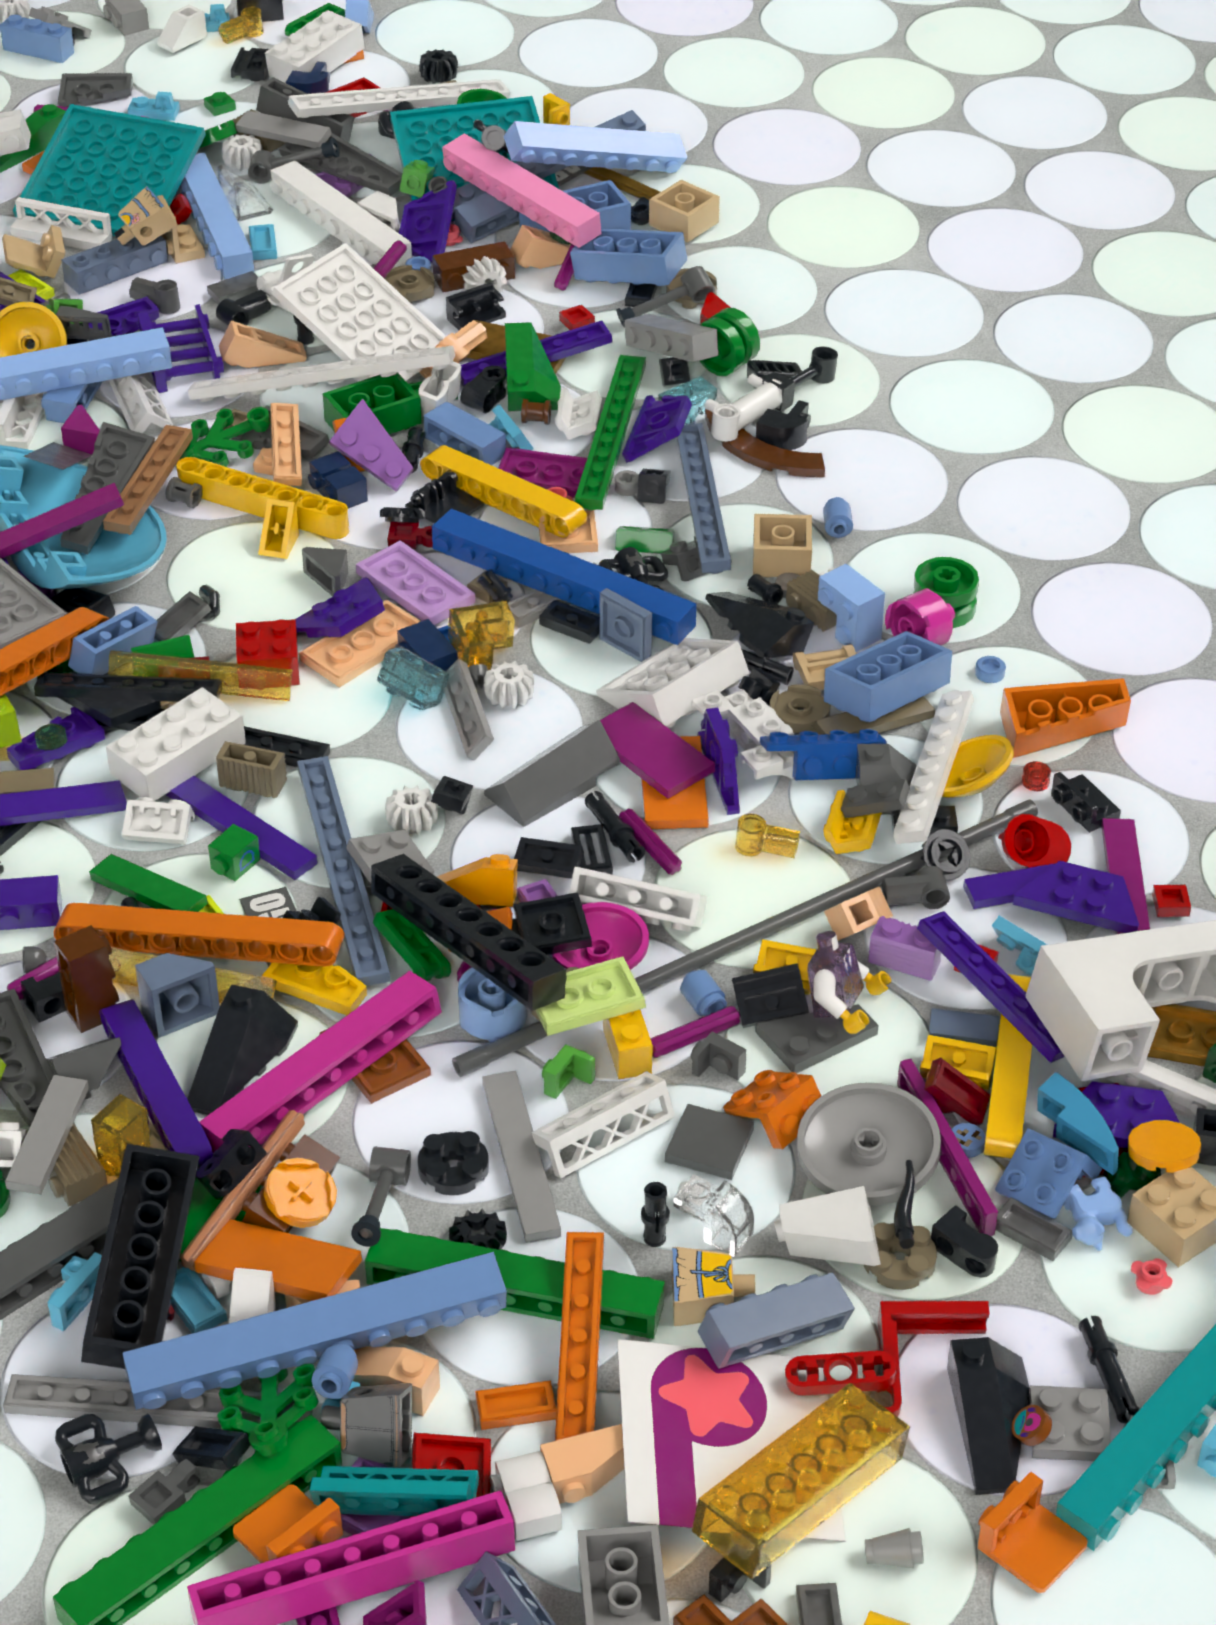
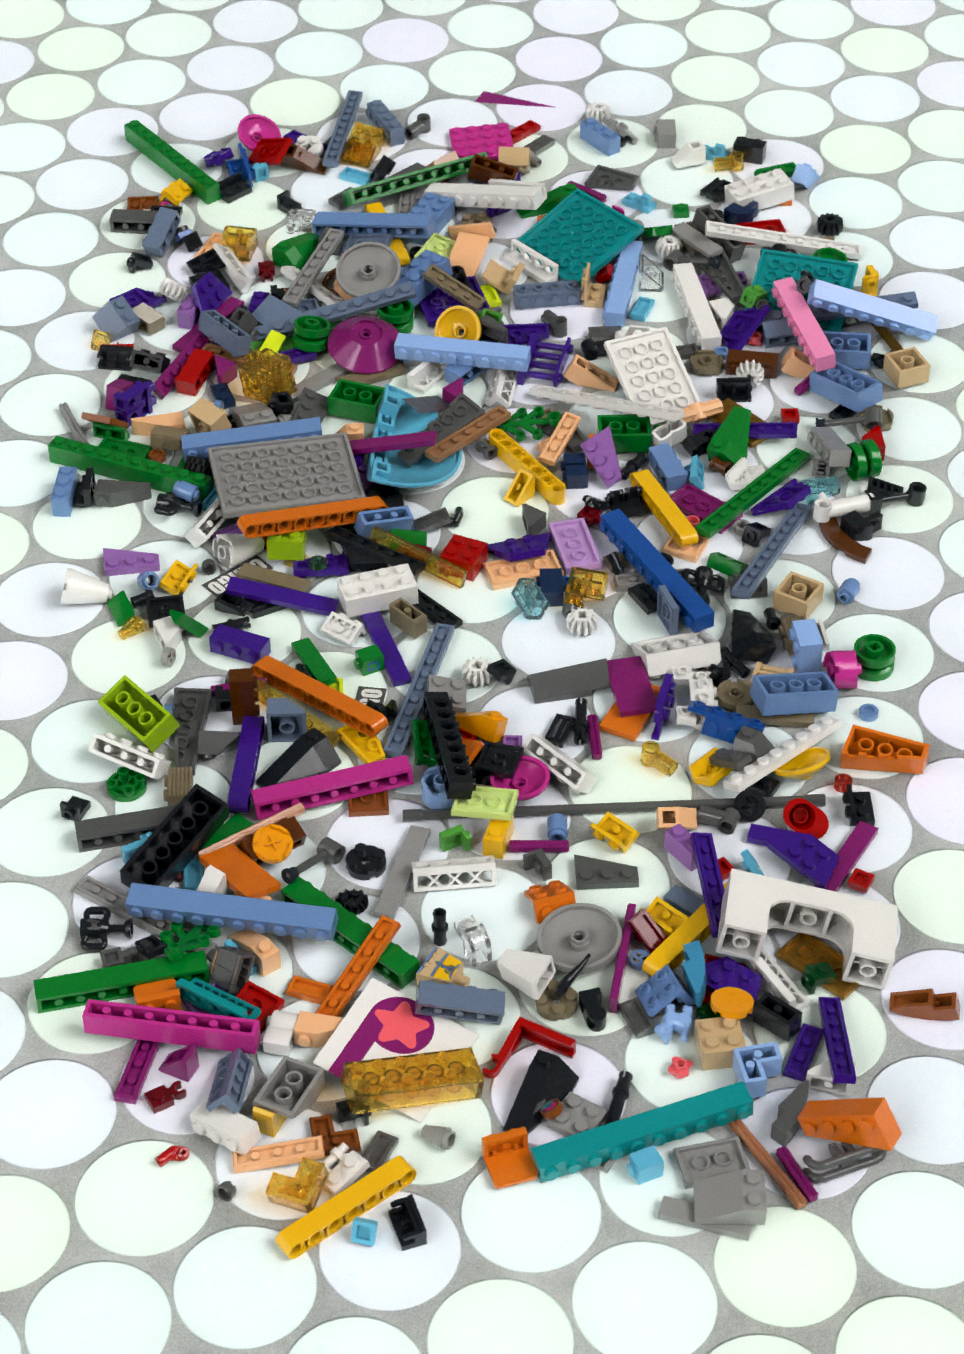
camera: 30 degrees right, 0 degrees up
light grey tile [5,1075,89,1195] -> none
clear yellow slope [91,1094,153,1178] -> none
tan torso [113,186,178,246] -> none
black leg [196,1129,268,1199] -> none
medium blue brick [312,1343,358,1399] -> none
magenta axle [373,240,407,278] -> none
light grey tile [440,659,494,760] -> none
black plate [514,837,584,879] -> none
dark grey tile [665,1104,754,1180] -> none
black plate [732,963,809,1028] -> none
red beam [785,1350,896,1396] -> none
torso [807,931,891,1034] -> none

